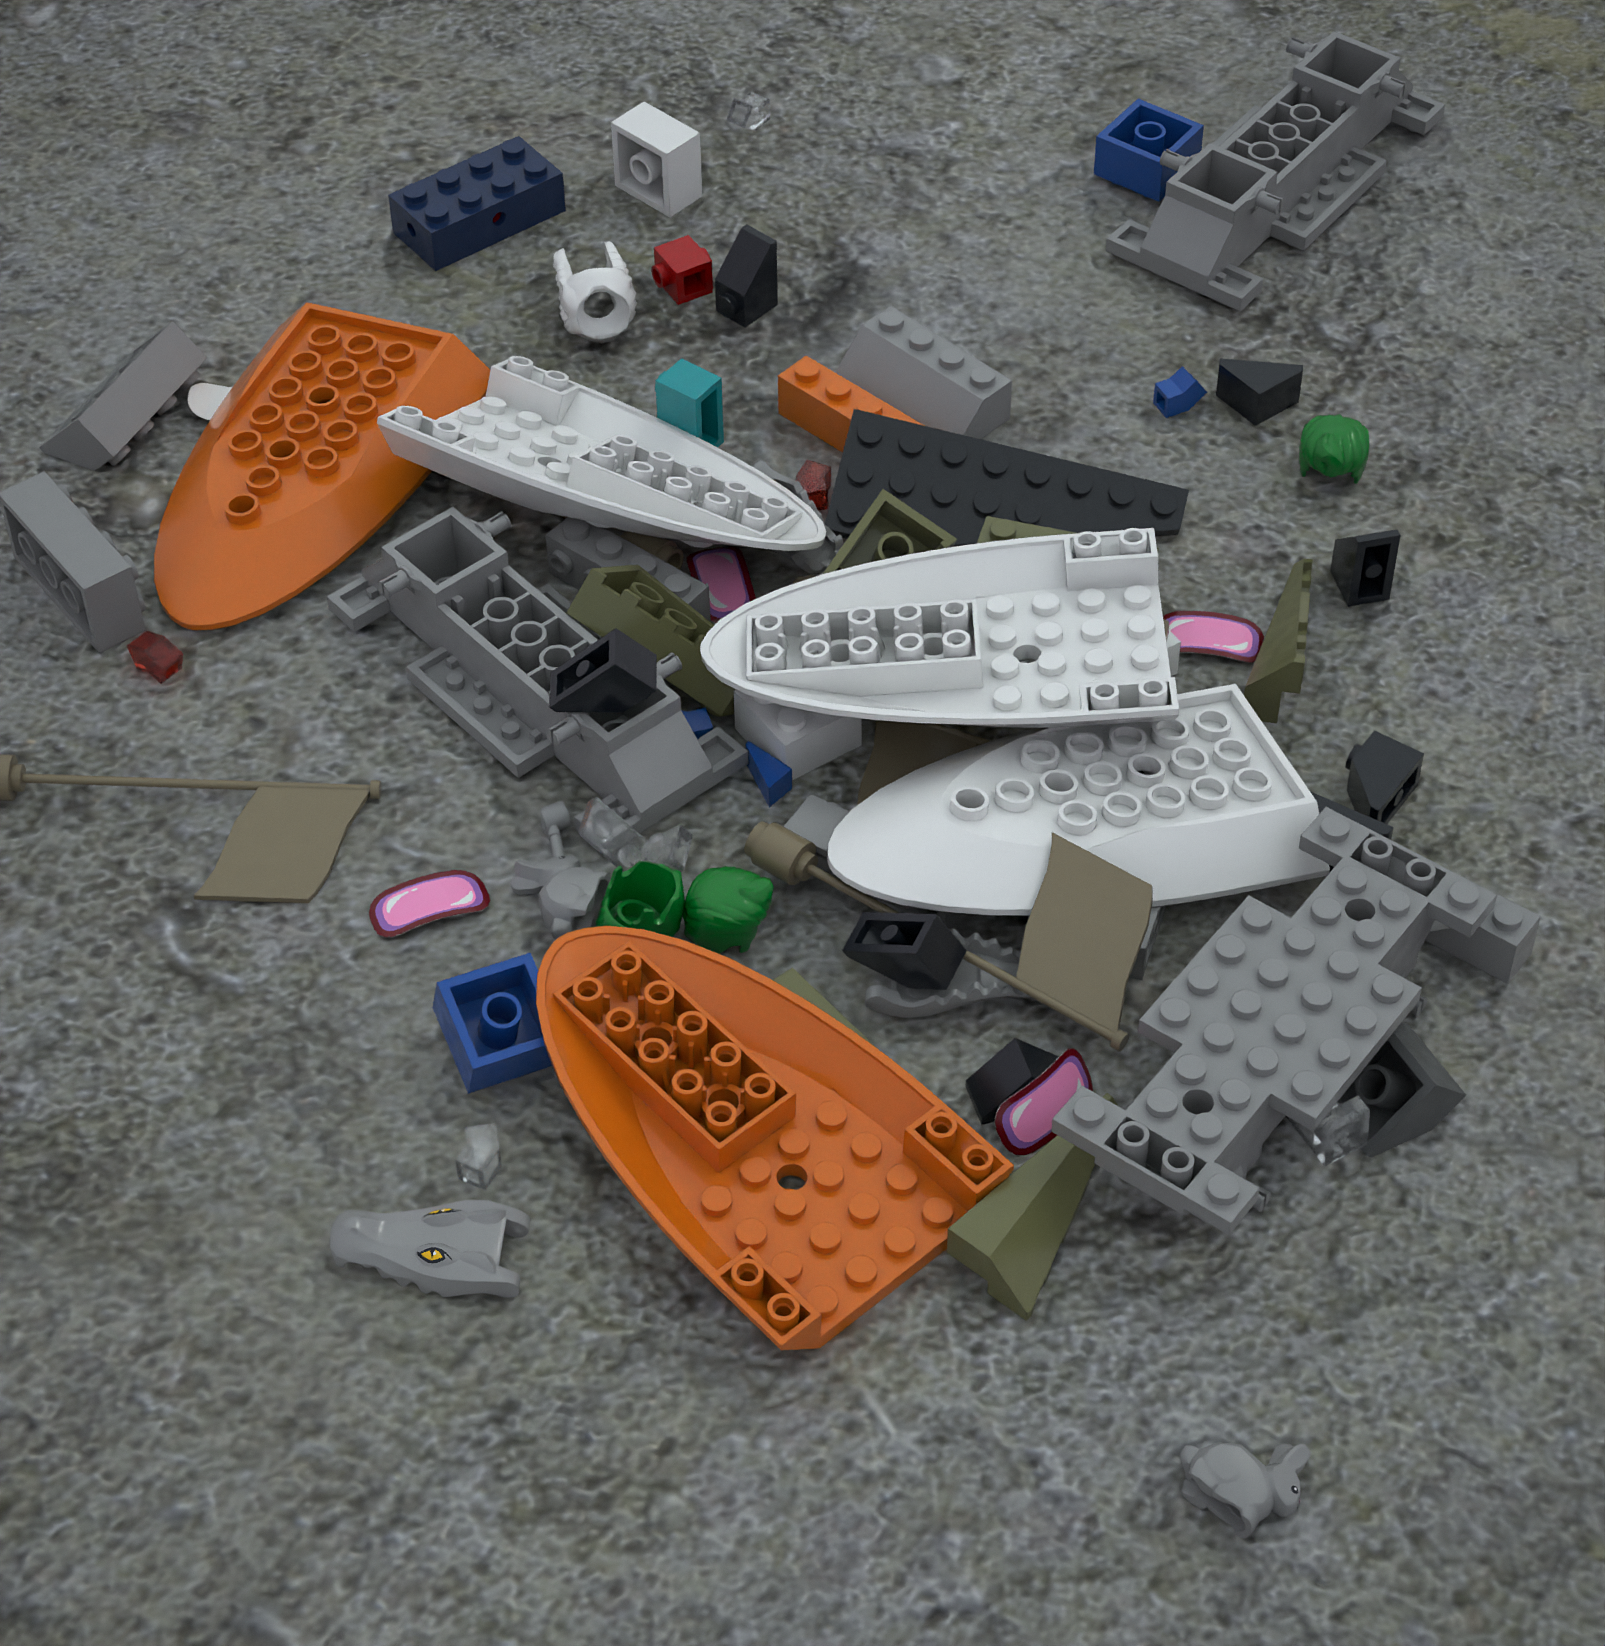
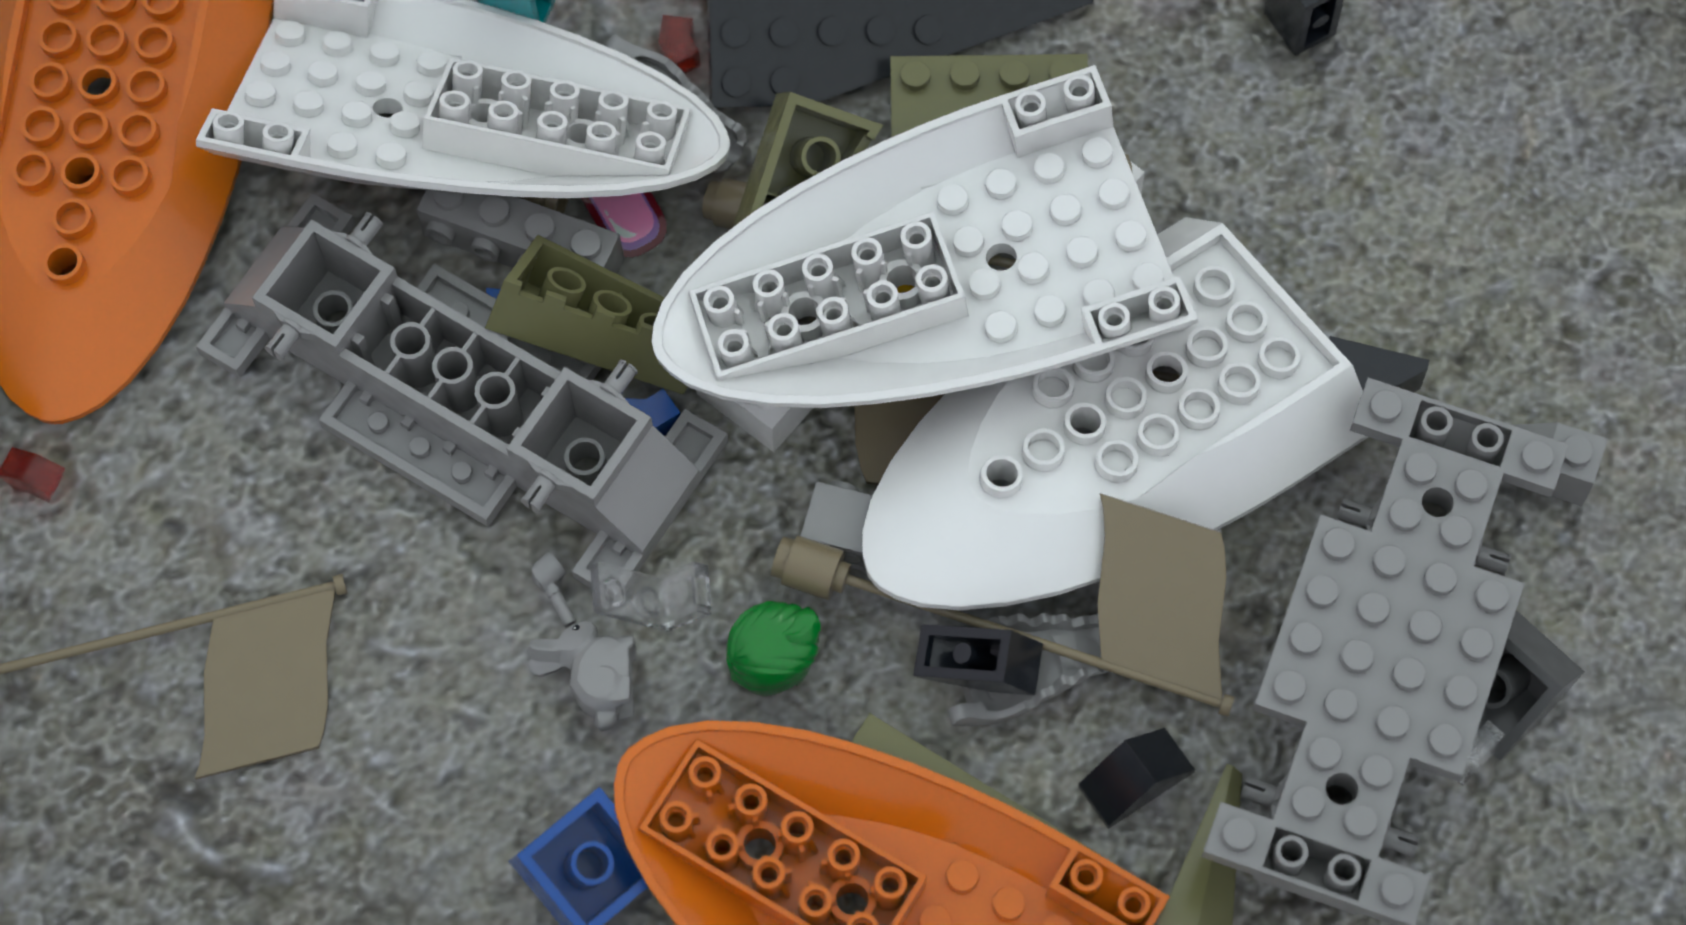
camera: 15 degrees left, 20 degrees up
sticker [369,870,490,937] -> none
black slope [549,628,657,712] -> none
green hair [595,861,685,937] -> none
blue piece [745,741,792,808] -> none
sticker [994,1048,1093,1155] -> none
sticker [1163,611,1264,663] -> none
olive wedge [1244,559,1313,723] -> none
black slope [1345,730,1424,824] -> none

